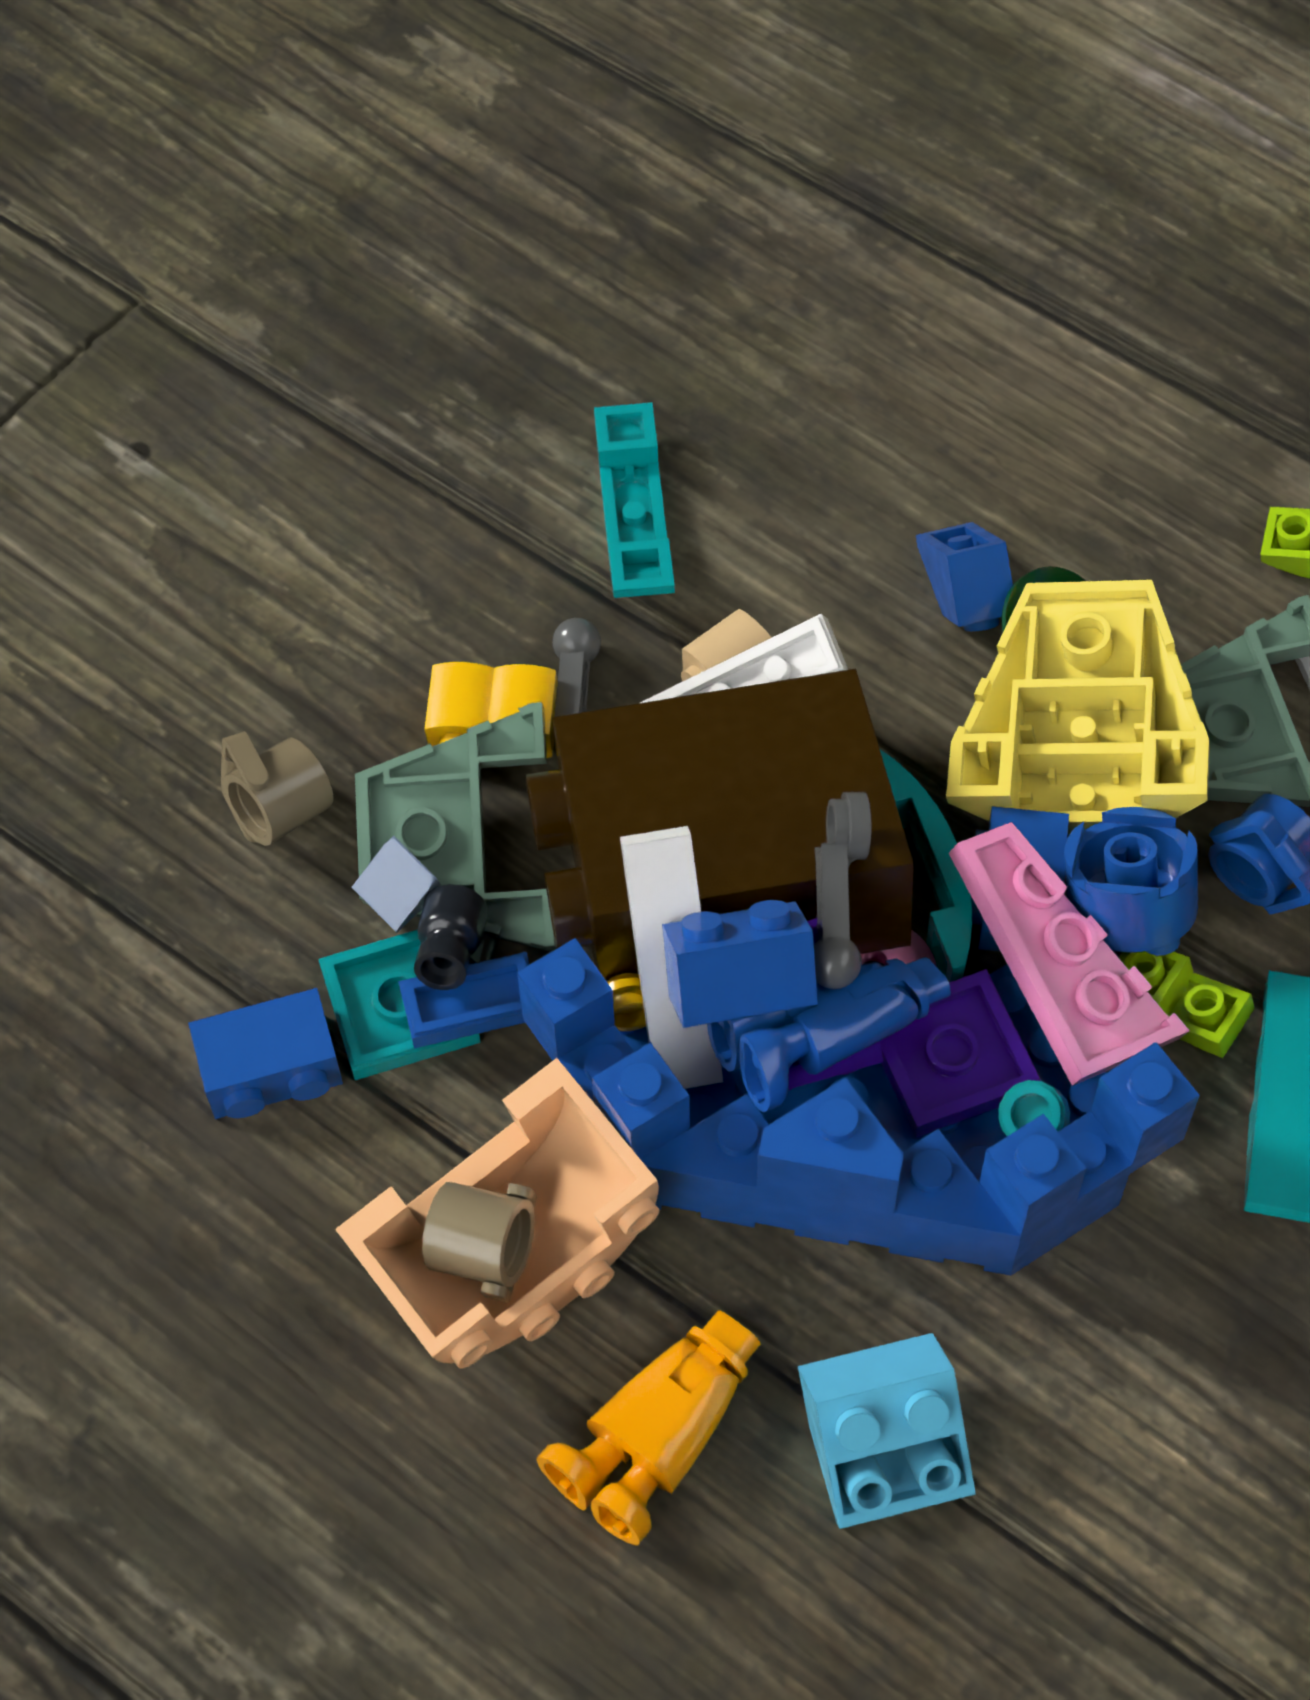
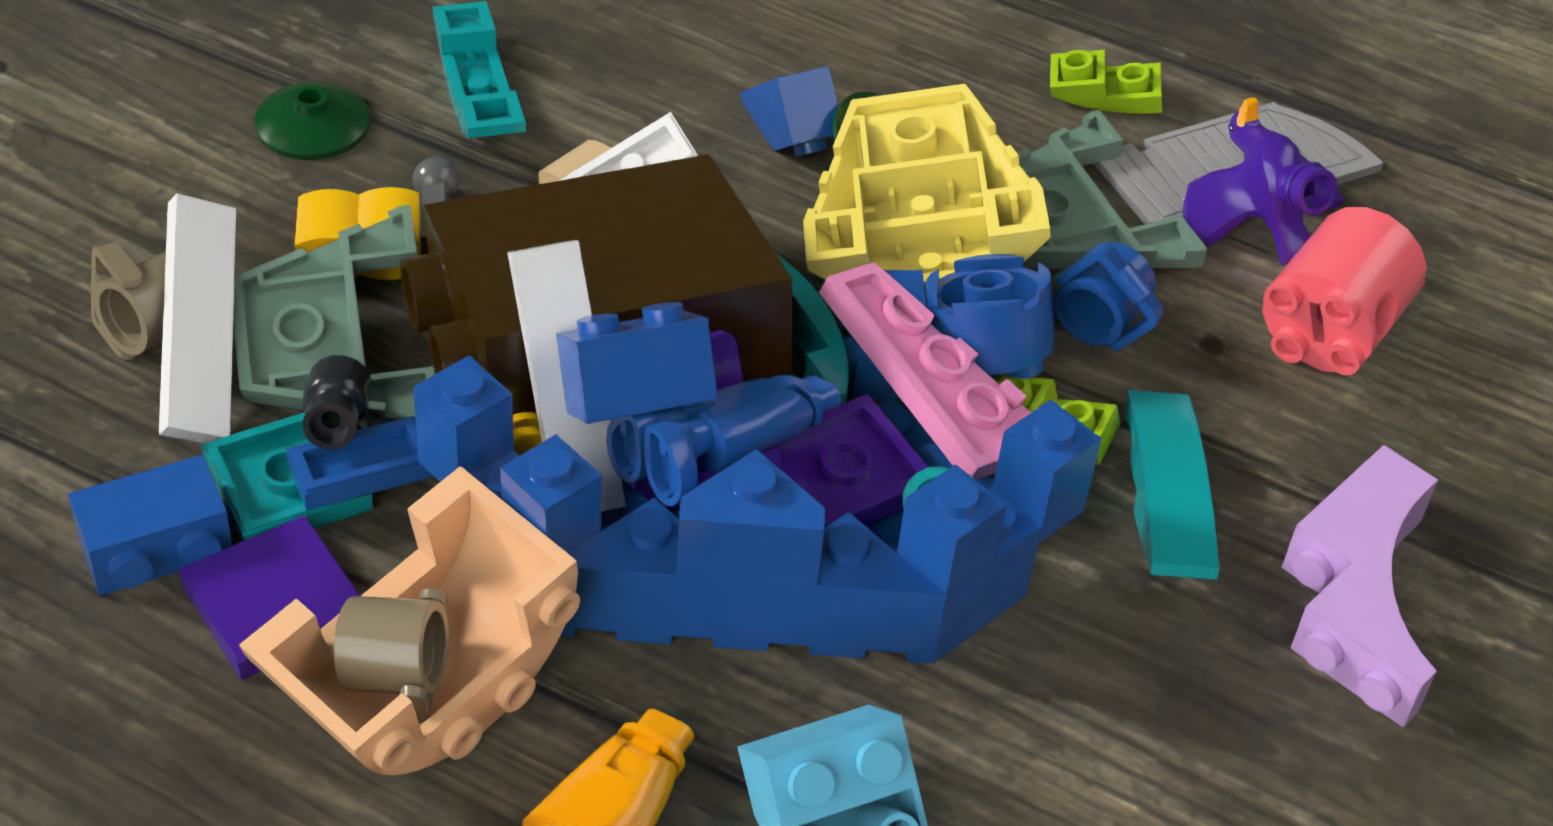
camera: 15 degrees left, 15 degrees down
slope [352,836,442,933] -> none
dark grey piece [814,792,871,989] -> none
none -> white tile [159,194,236,443]
none -> dark purple tile [179,515,359,680]
none -> dark green dish [255,82,370,160]

